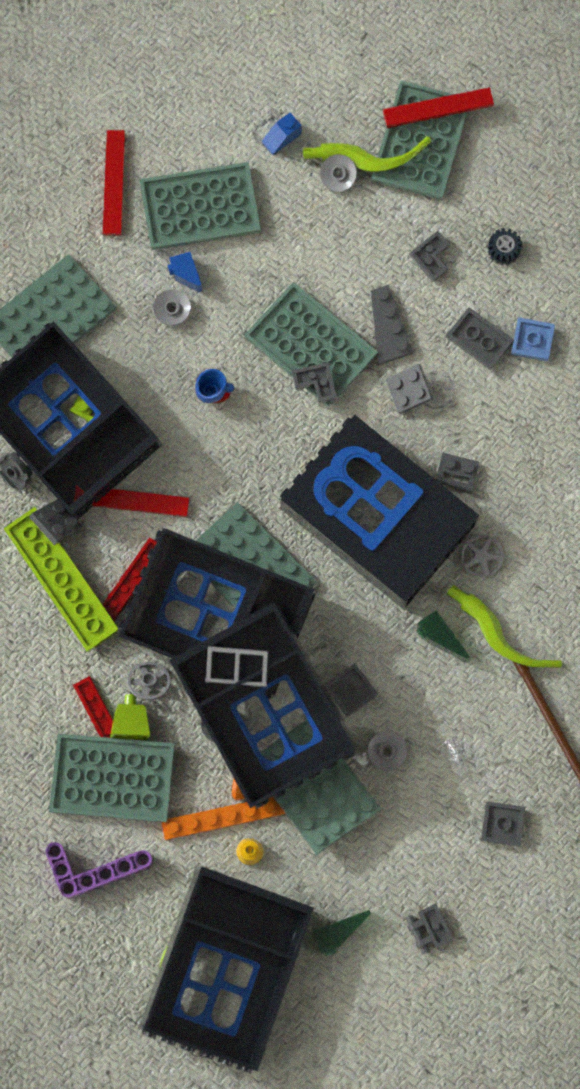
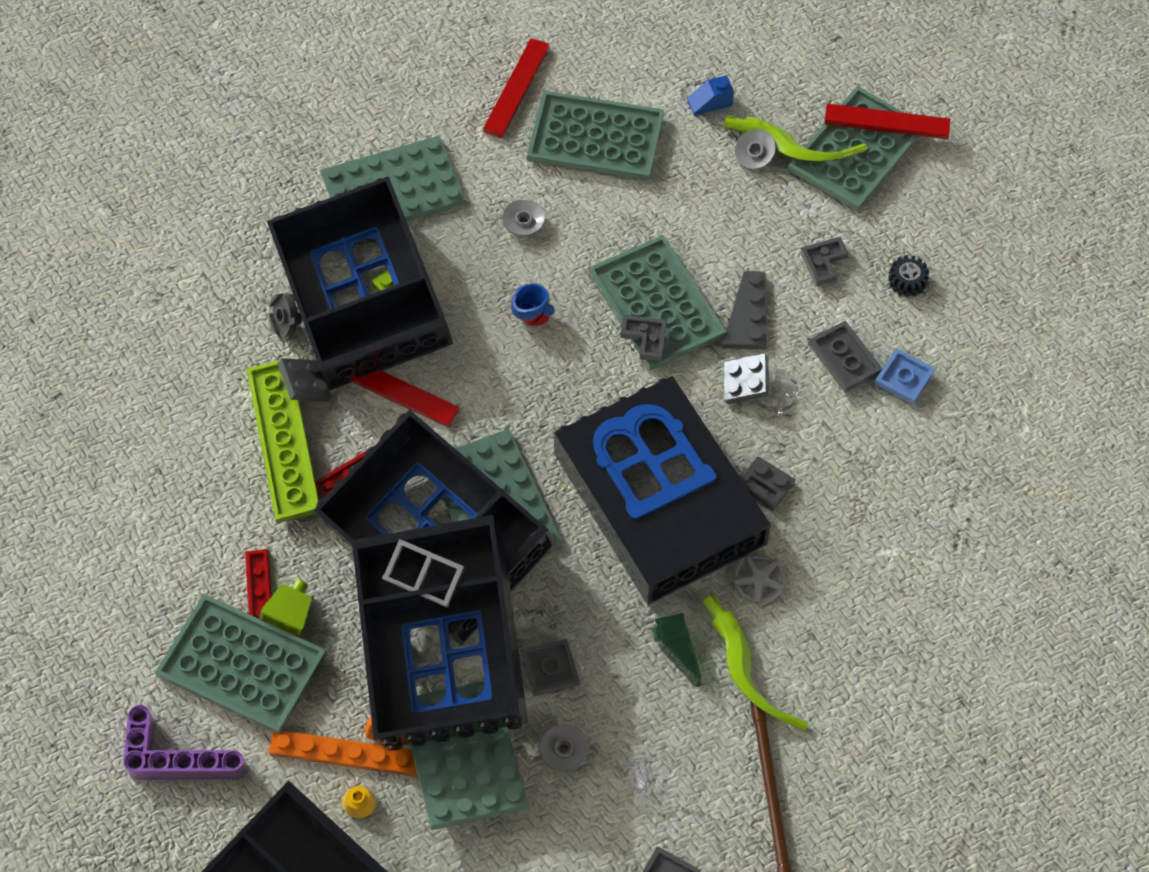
camera: 20 degrees right, 15 degrees down
light grey wheel [127,662,171,701] -> none
blue slope [167,251,202,292] -> none

